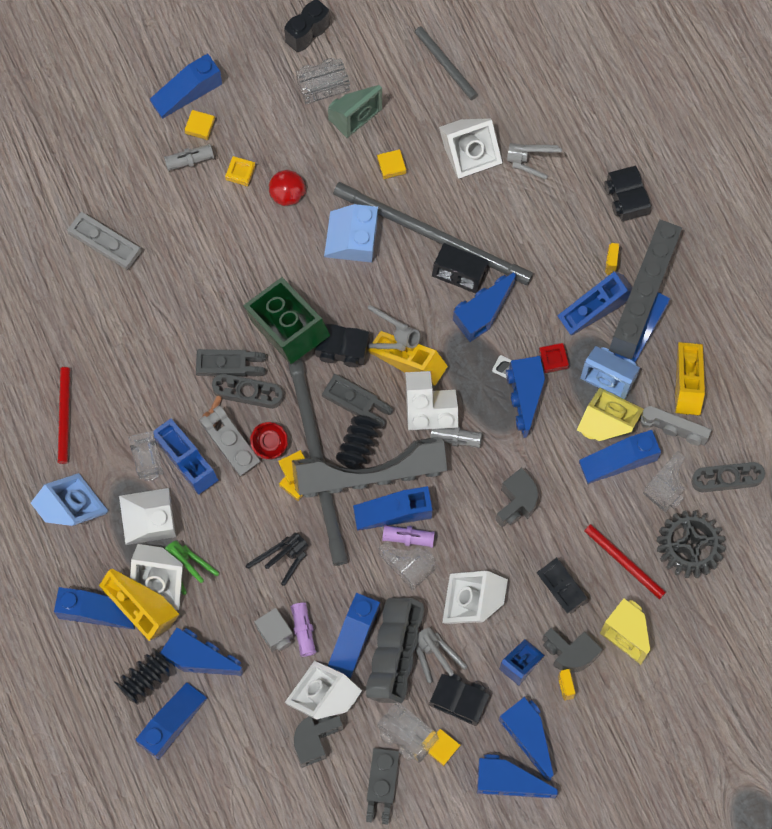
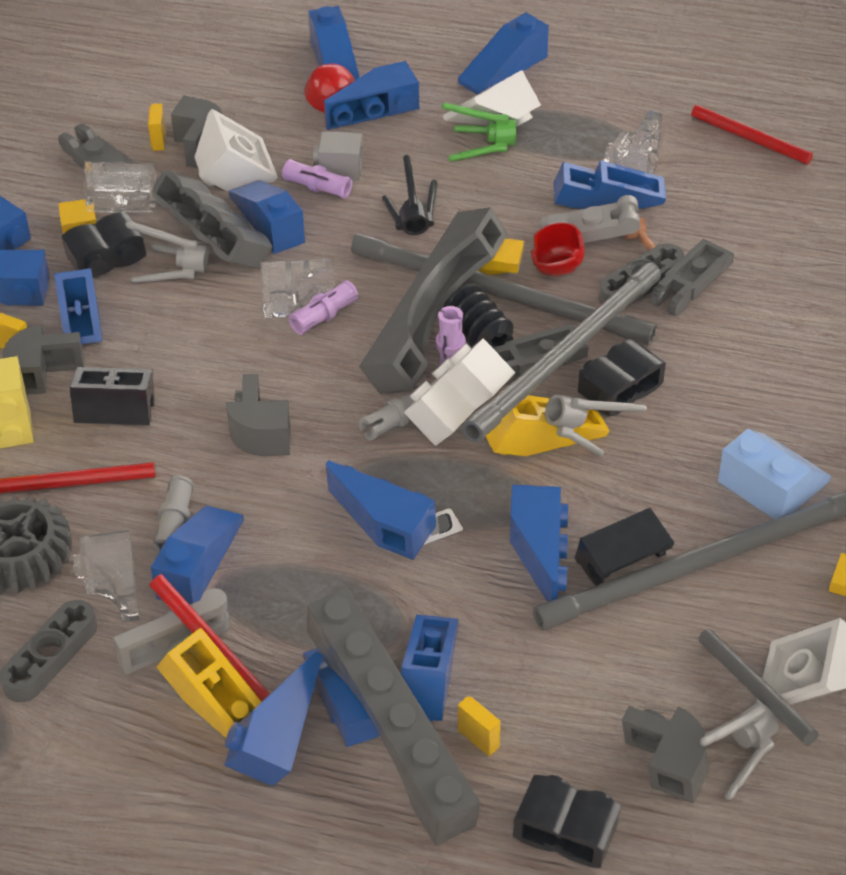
camera: 130 degrees right, 25 degrees down
light blue slope [31,473,108,526] -> none
yellow slope [99,569,179,641] -> none
black piece [114,648,171,705] -> none
white slope [119,488,176,545] -> none
dark green brick [243,277,330,364] -> none
blue slope [353,486,433,531] -> none
white slope [442,571,508,624] -> none
red plate [539,343,569,373] -> none
light yellow slope [577,388,644,441] -> none
light blue slope [580,346,640,400] -> none
none -> yellow tile [148,103,166,151]
none -> red bar [149,574,270,702]
none -> light grey pin [153,475,194,552]
none -> slope [224,651,323,786]
none -> red hair [304,63,355,113]
none -> lavender pin [436,306,466,366]
none -> piece [462,263,661,443]
none -> dark grey brick [622,706,708,804]
none -> dark grey bar [699,629,818,745]

